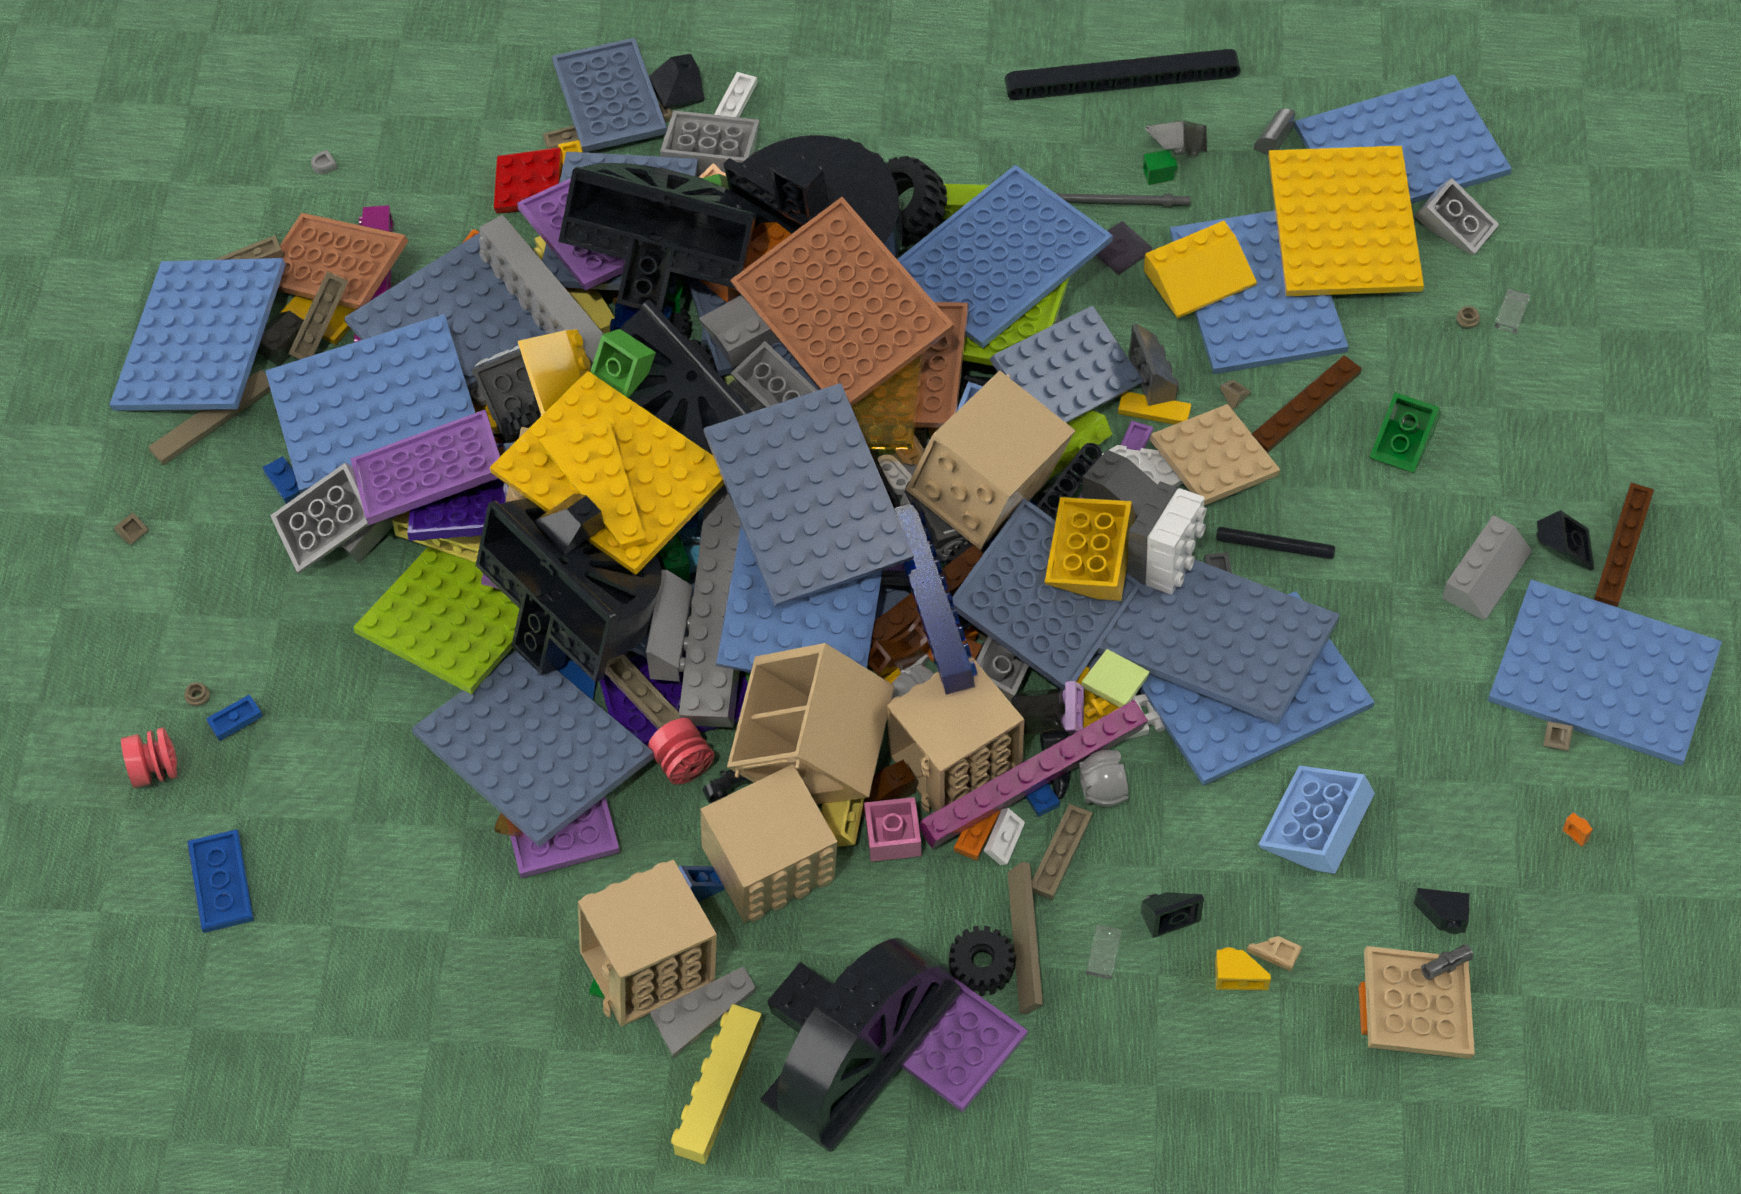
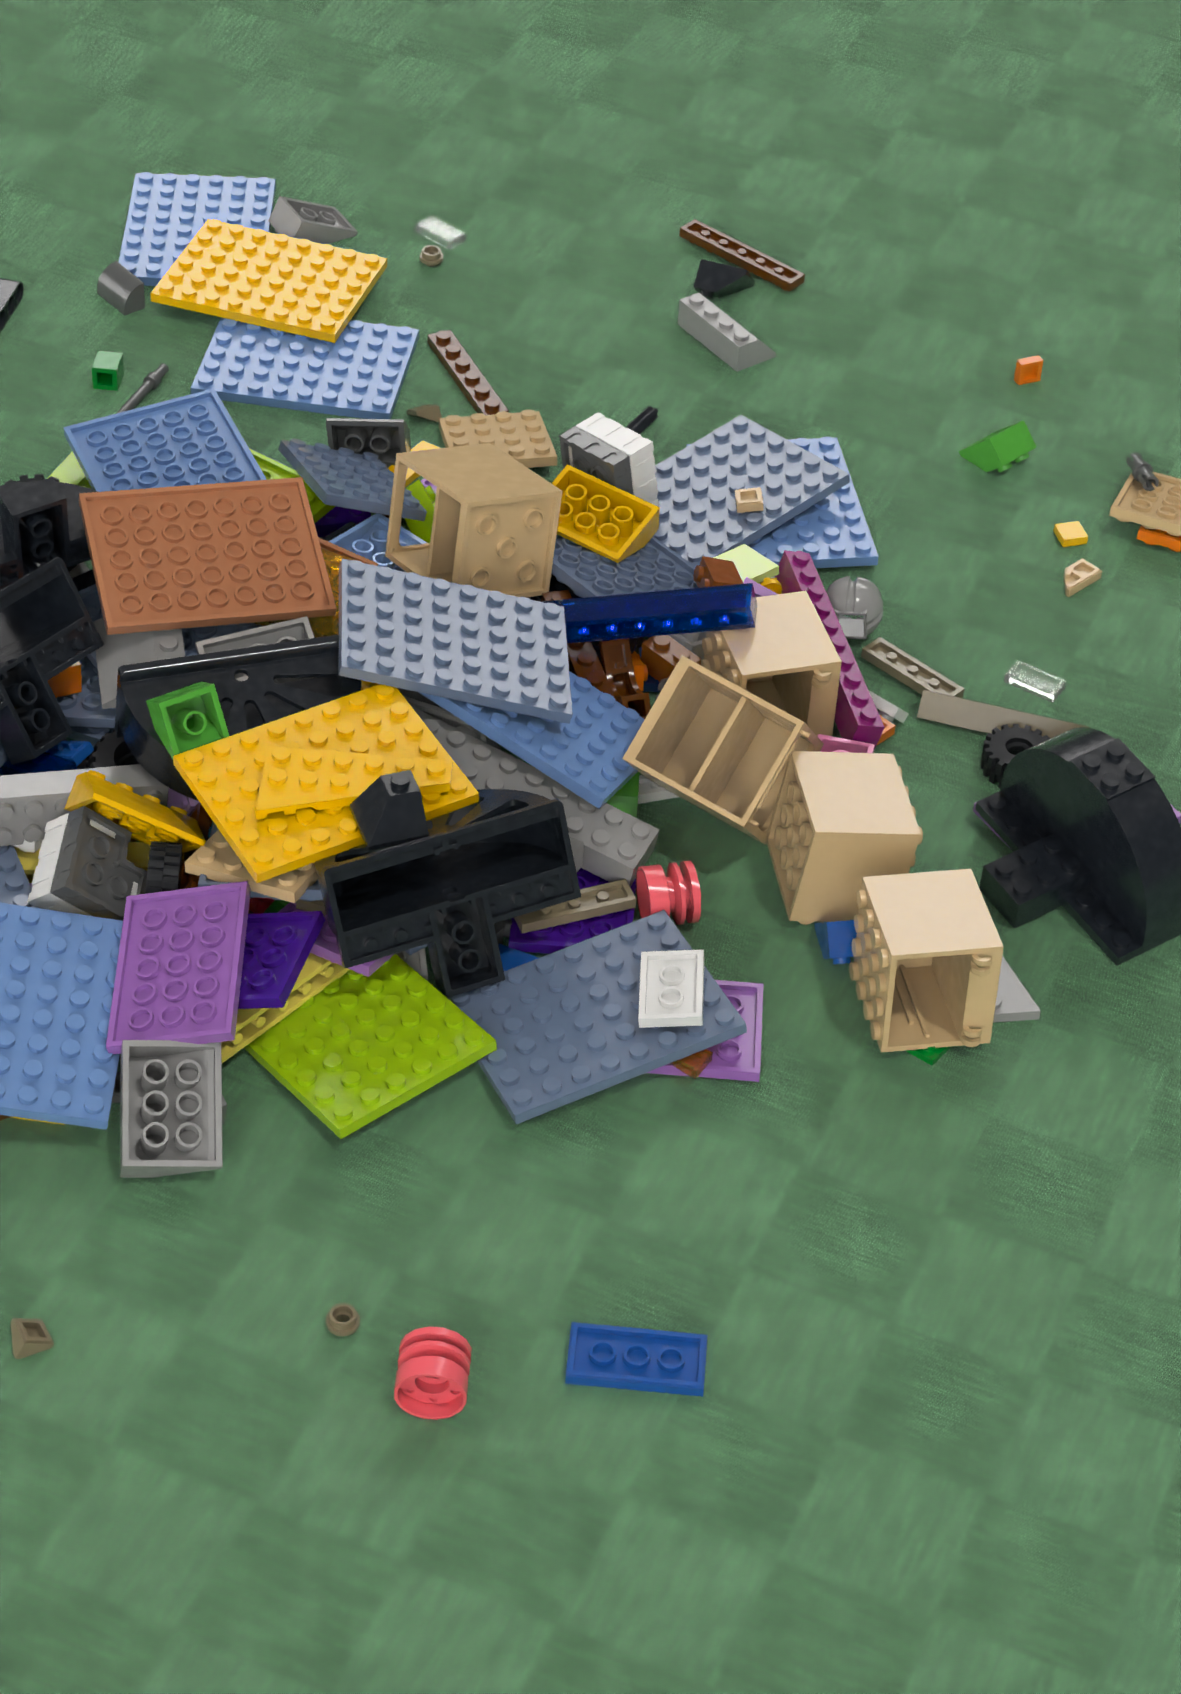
camera: 75 degrees left, 15 degrees down
blue plate [206,694,263,741] -> none
blue plate [262,456,301,504] -> none
light yellow brick [671,1004,763,1165] -> none
black connector [702,769,752,803] -> none
black slope [1141,892,1204,938] -> none
yellow slope [1144,221,1257,319] -> none
clear smoke slope [1146,120,1207,158] -> none
yellow slope [1215,947,1271,990] -> none
light blue slope [1258,765,1375,874] -> none
green slope [1369,392,1441,473] -> none
black slope [1414,888,1470,934] -> none
medium blue plate [1488,580,1722,766] -> none
dark tan slope [1543,721,1573,751] -> none
none -> white plate [638,950,705,1028]
none -> dark orange brick [693,556,745,606]
none -> tan tile [735,487,764,513]
none -> bright green slope [958,420,1037,473]
none -> yellow tile [1053,521,1088,547]

